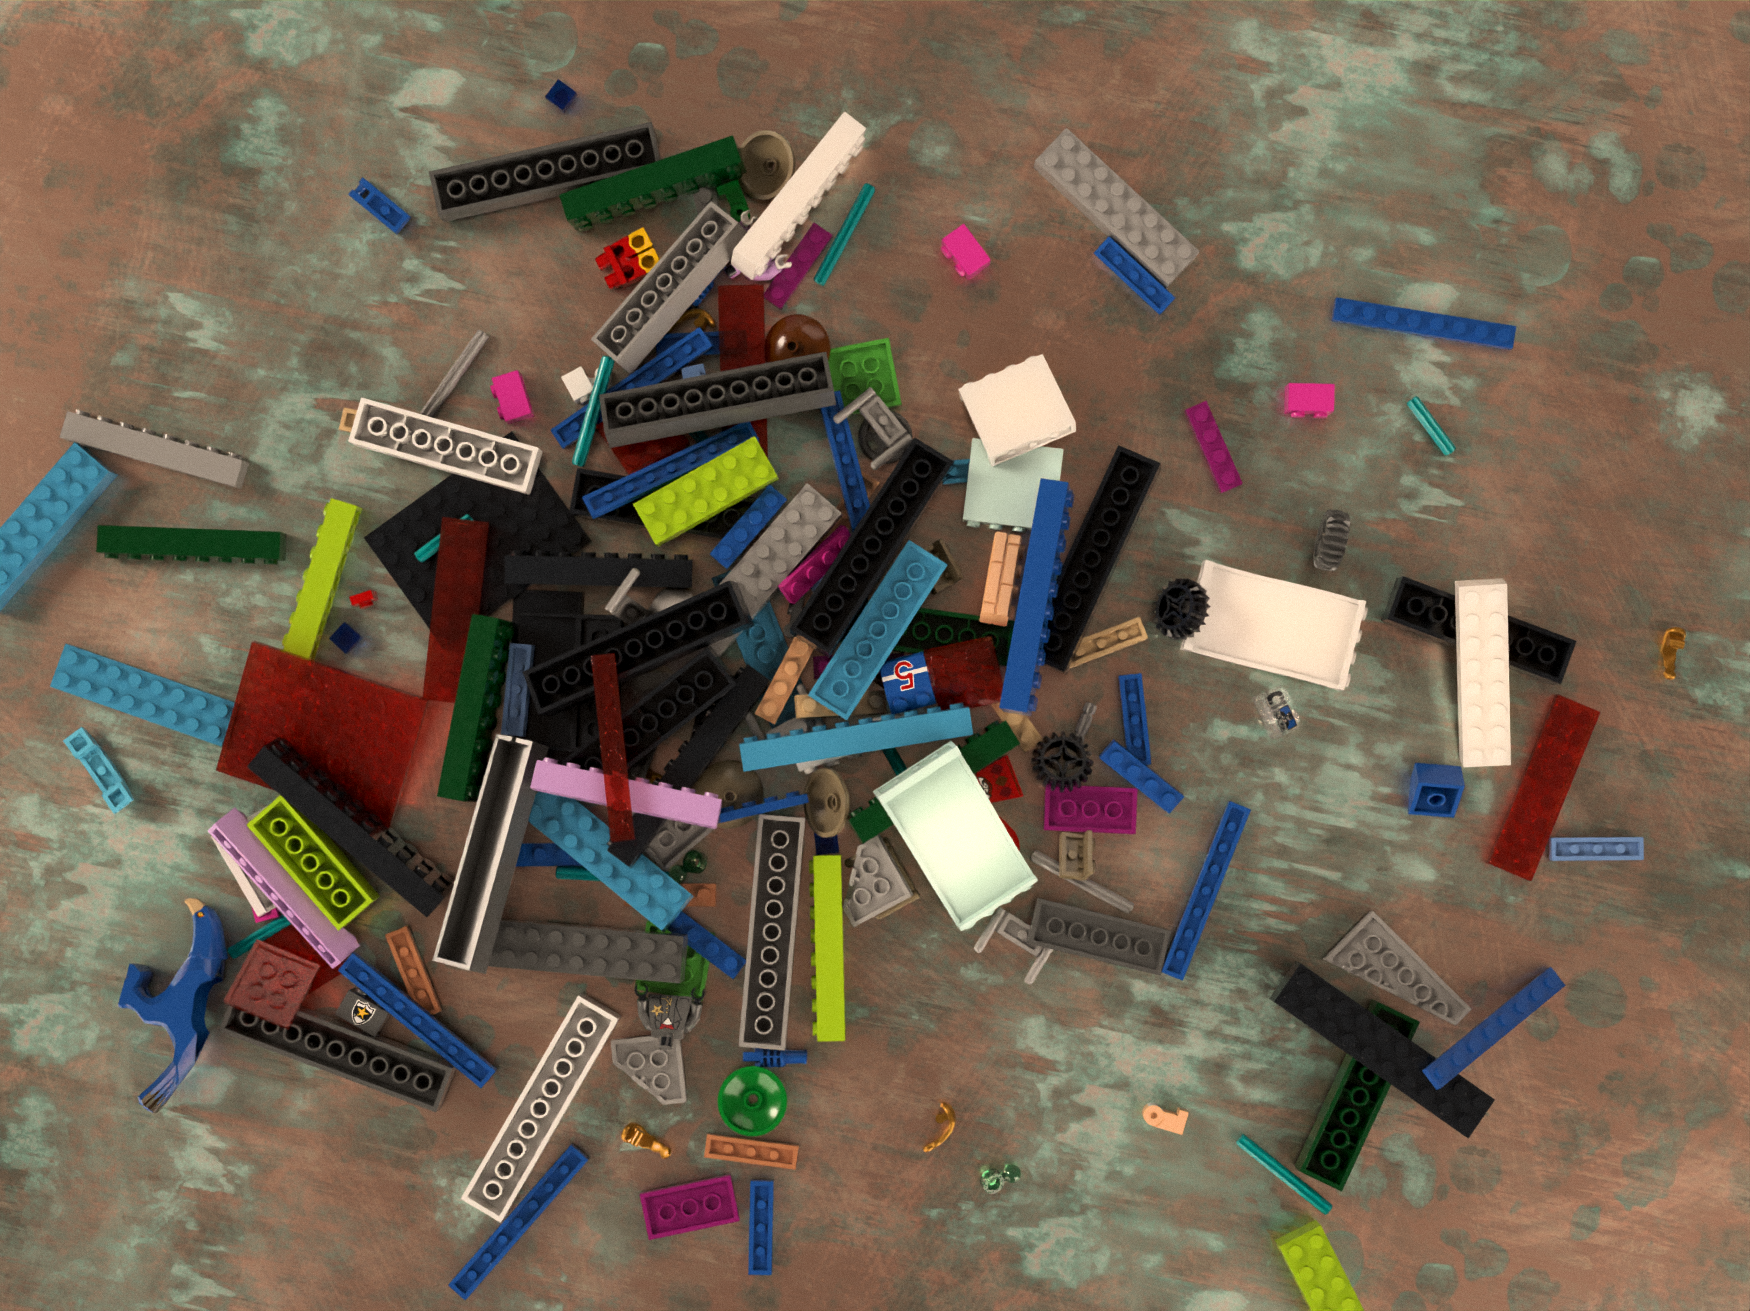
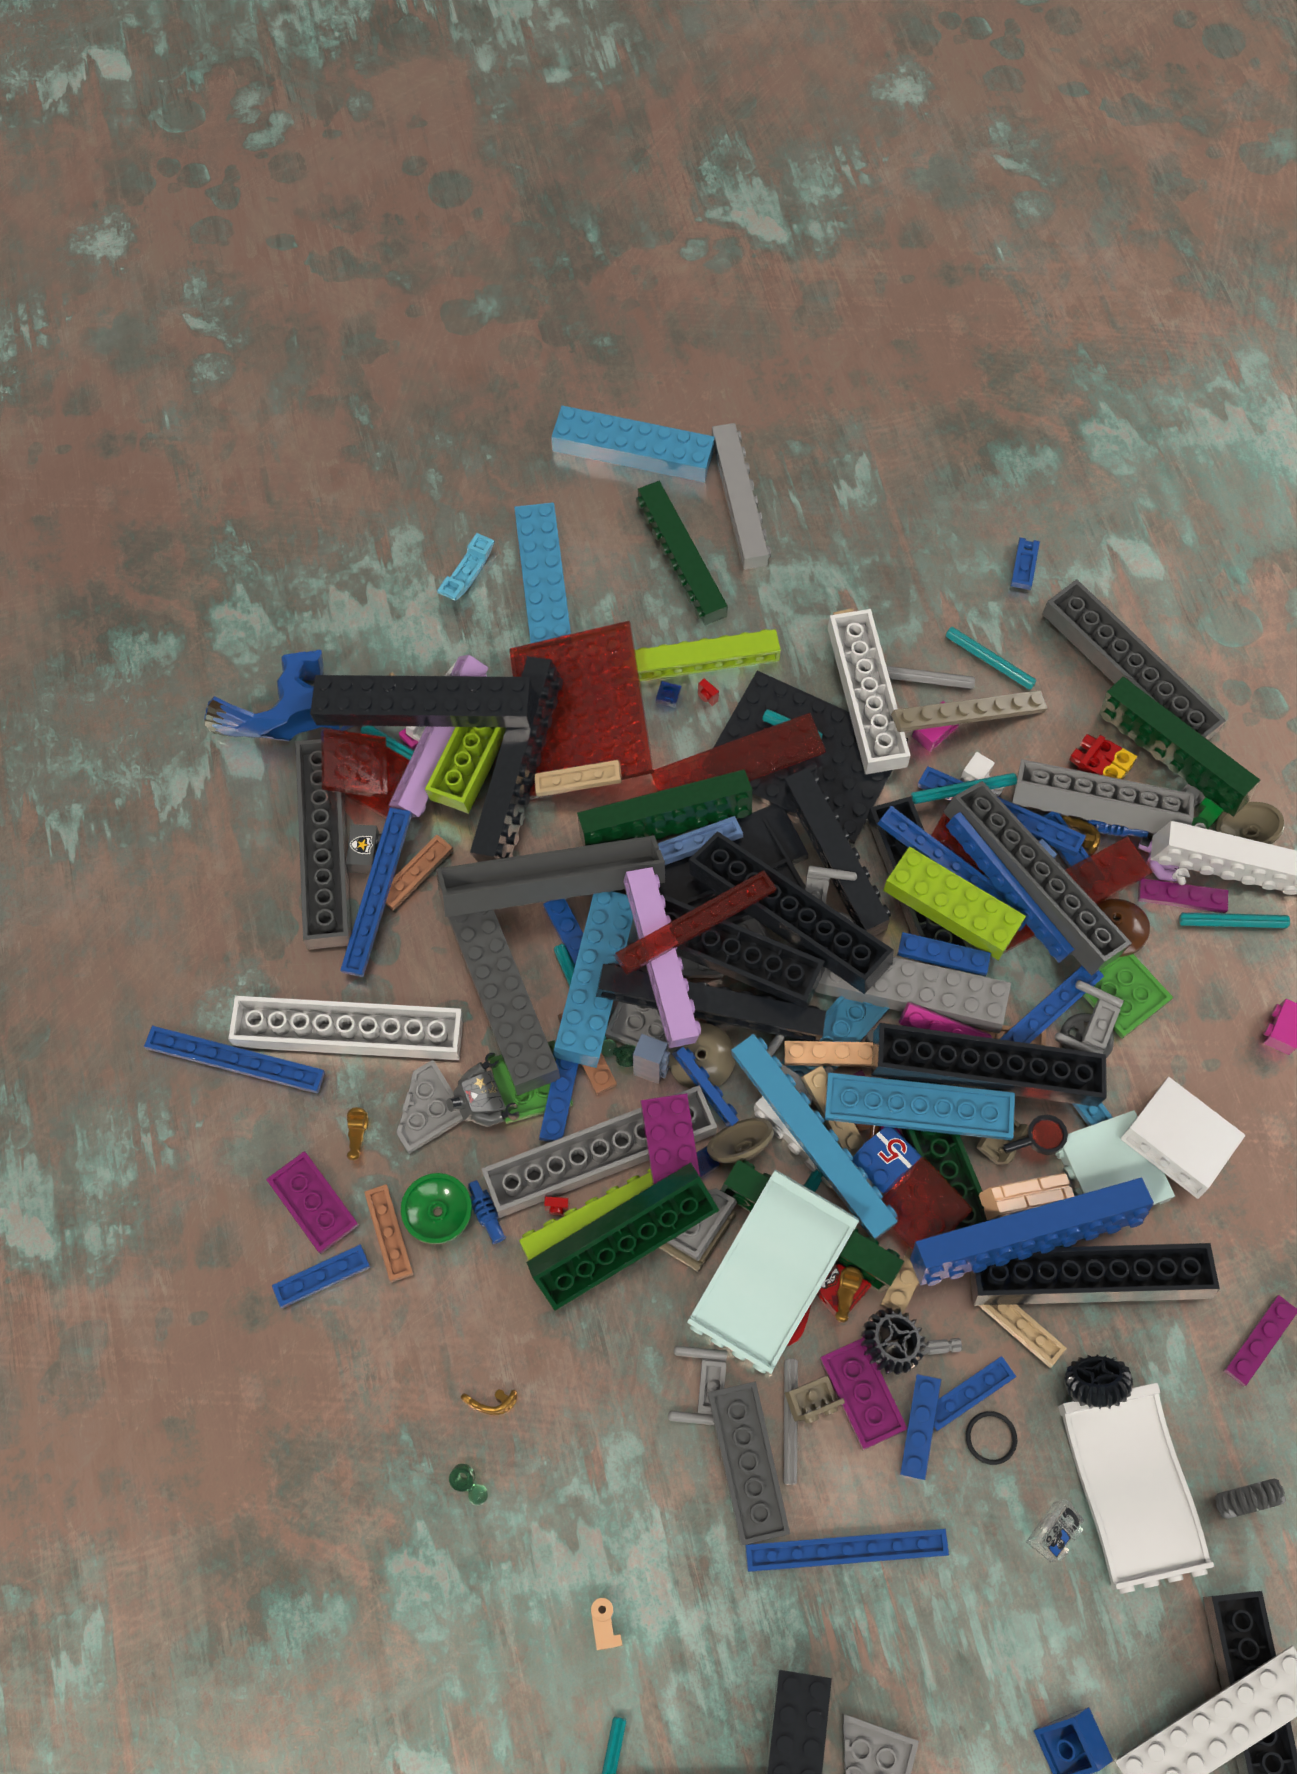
camera: 60 degrees right, 20 degrees down
clear blue plate [545,79,577,113] -> none
none -> black brick [310,675,533,728]
none -> dark green brick [526,1162,720,1311]
none -> tan plate [535,760,622,797]
none -> red plate [544,1196,569,1215]
none -> sand blue brick [633,1034,670,1084]
none -> magenta plate [640,1093,700,1185]
none -> pearl gold piece [835,1266,863,1323]
none -> dark tan plate [891,690,1048,732]
none -> teal axle [946,627,1036,690]
none -> blue plate [946,812,1074,963]
none -> black tyre [966,1411,1018,1465]
none -> piece [1003,1114,1068,1155]

